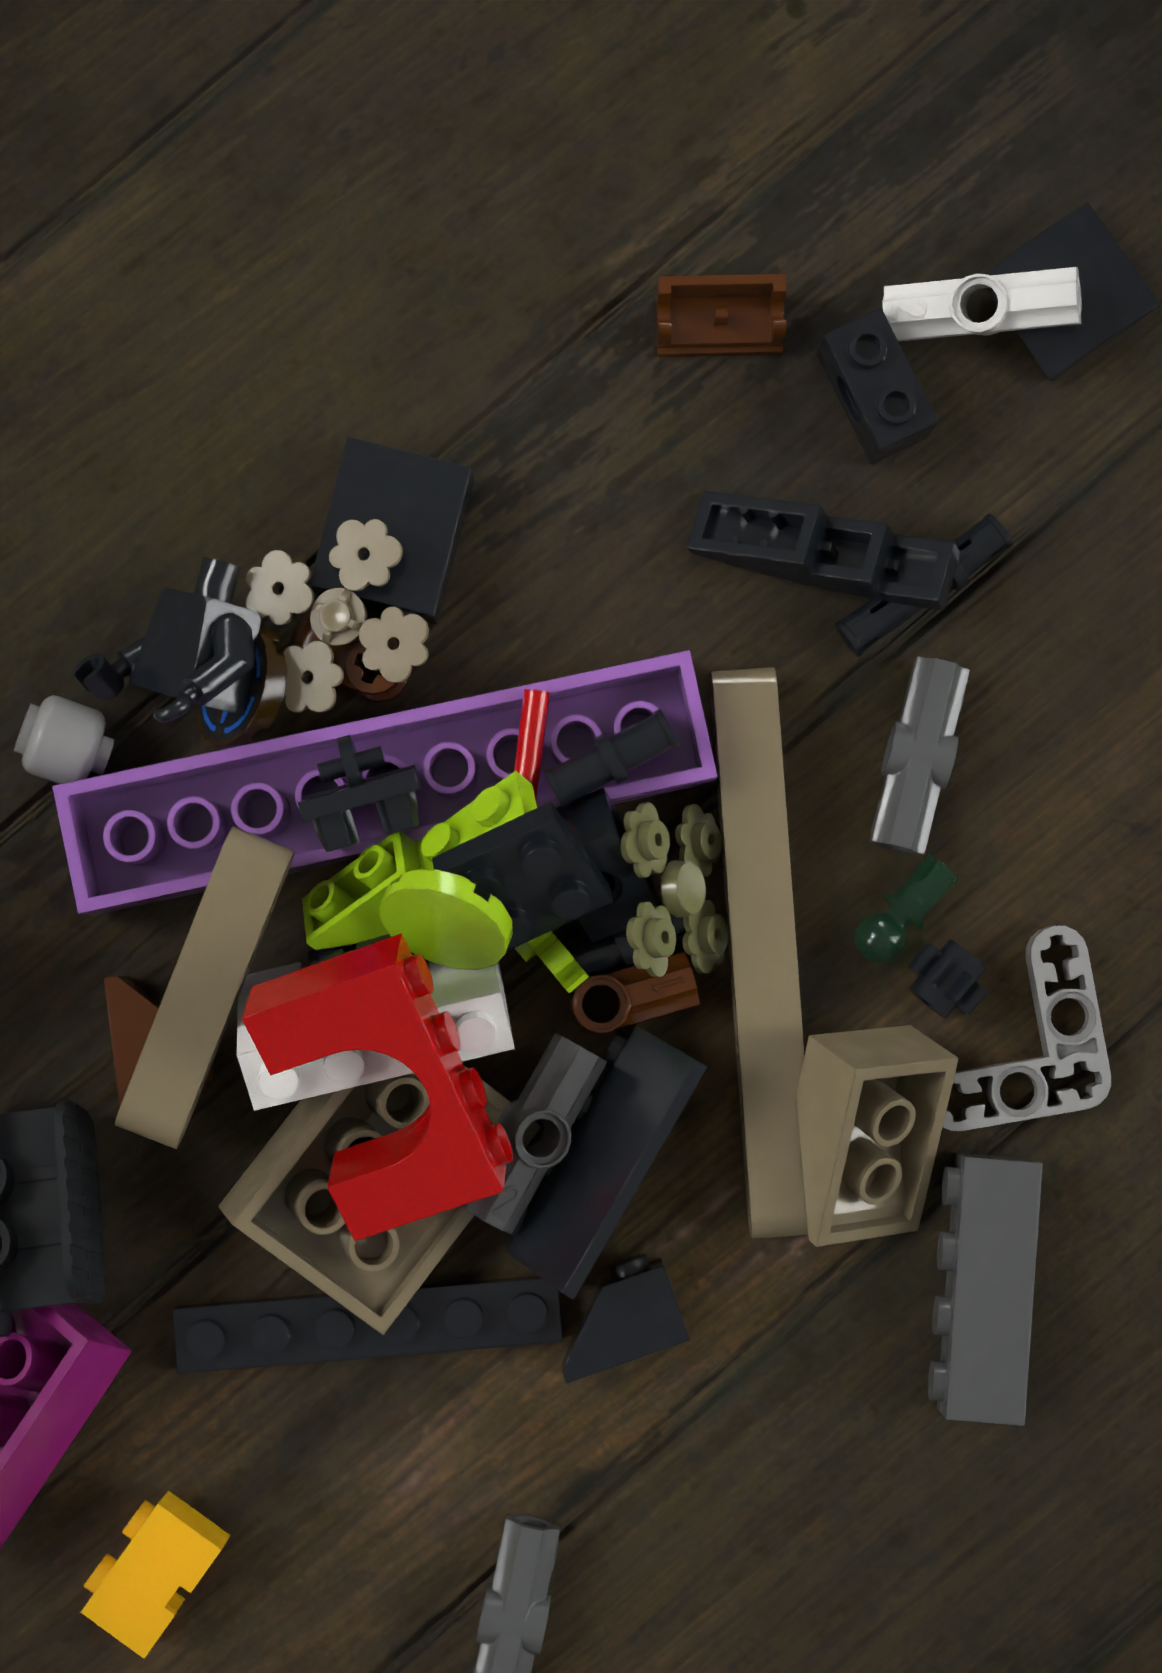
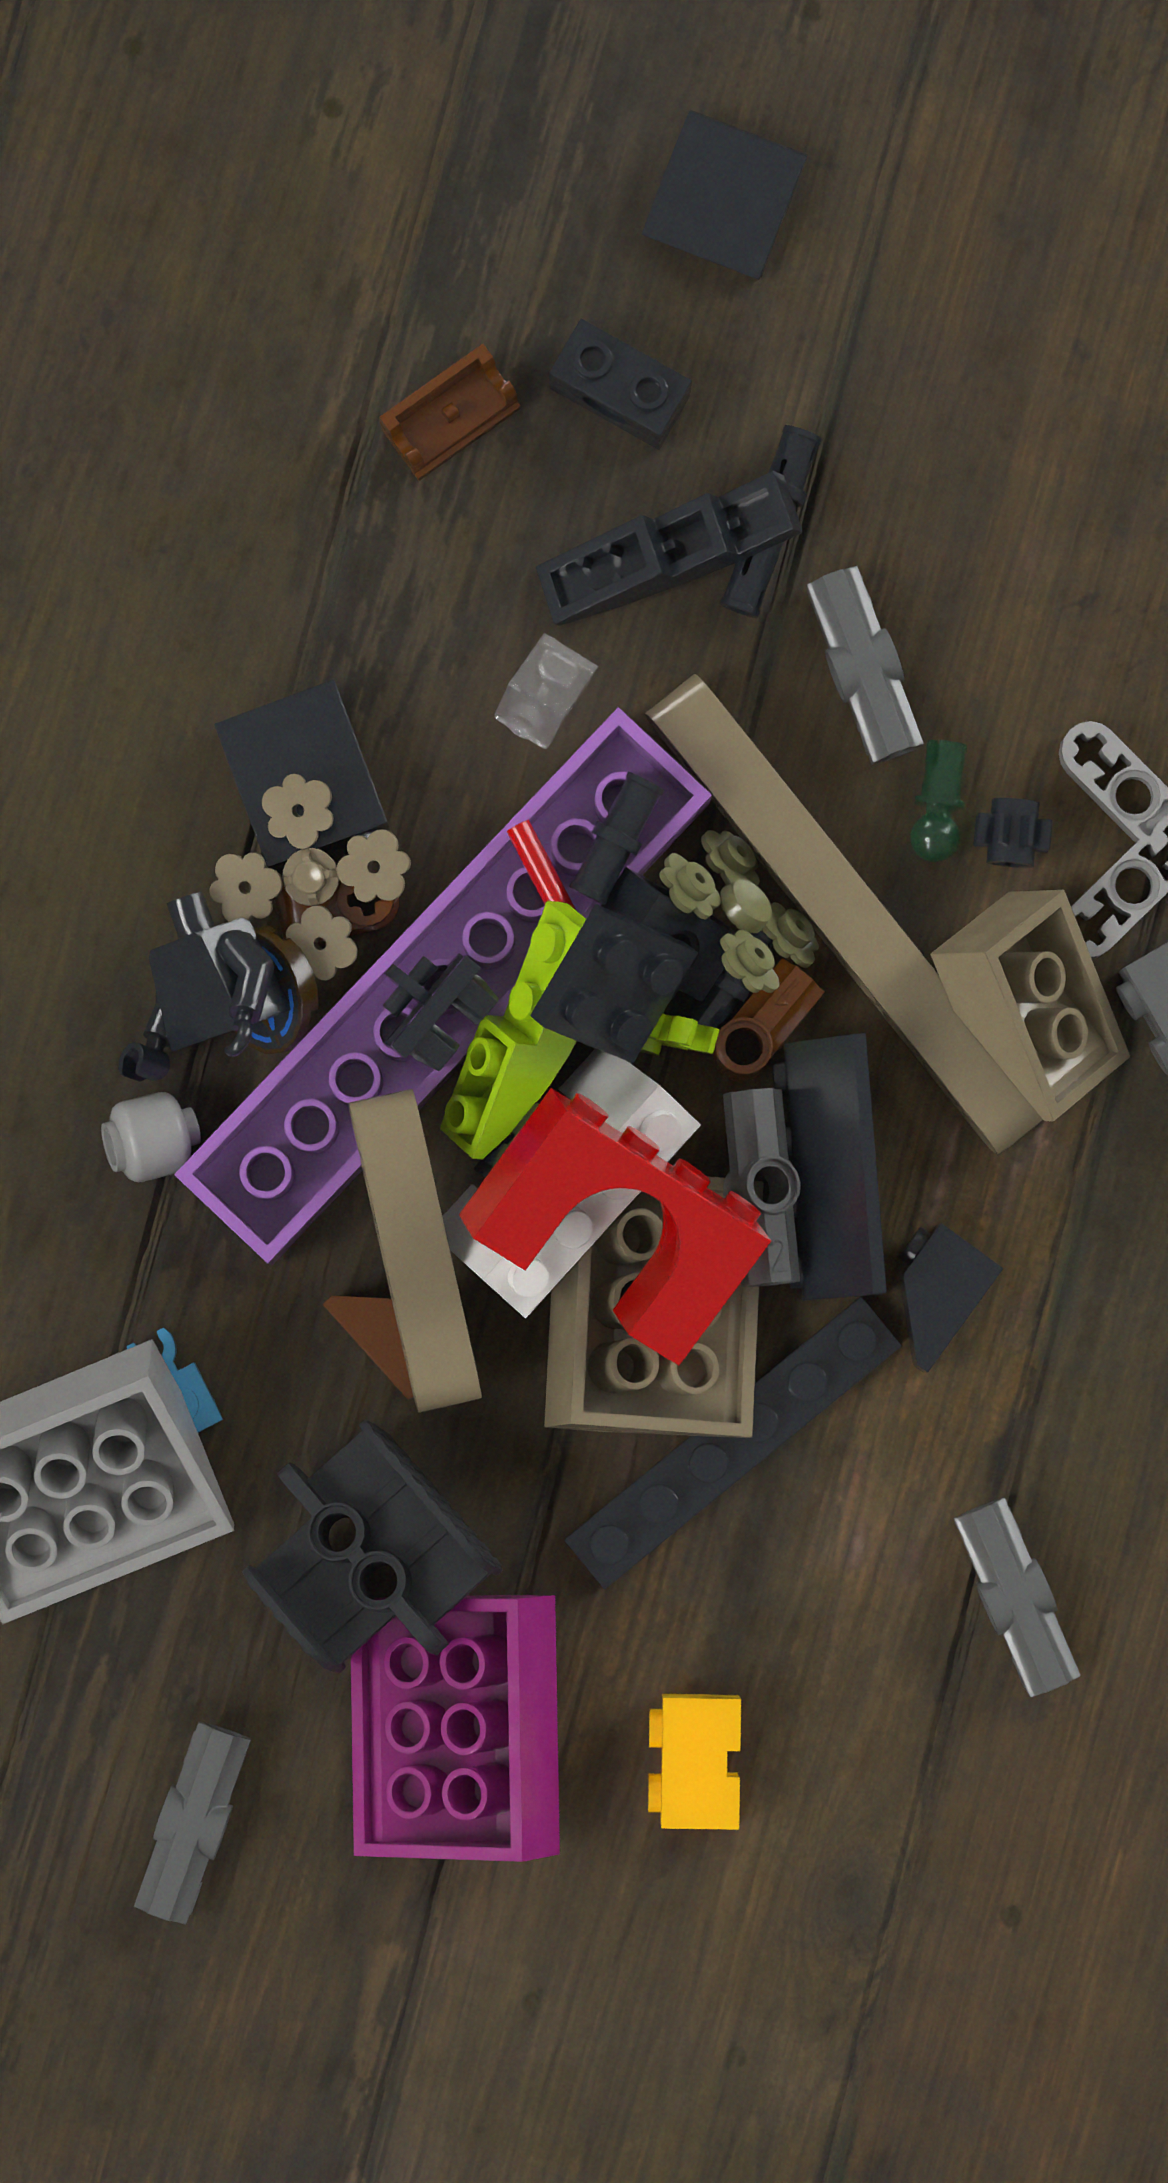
camera: 35 degrees left, 0 degrees up
lime tile [379,869,513,970] -> none
white piece [882,267,1082,342] -> none
none -> clear bracket [494,633,598,749]

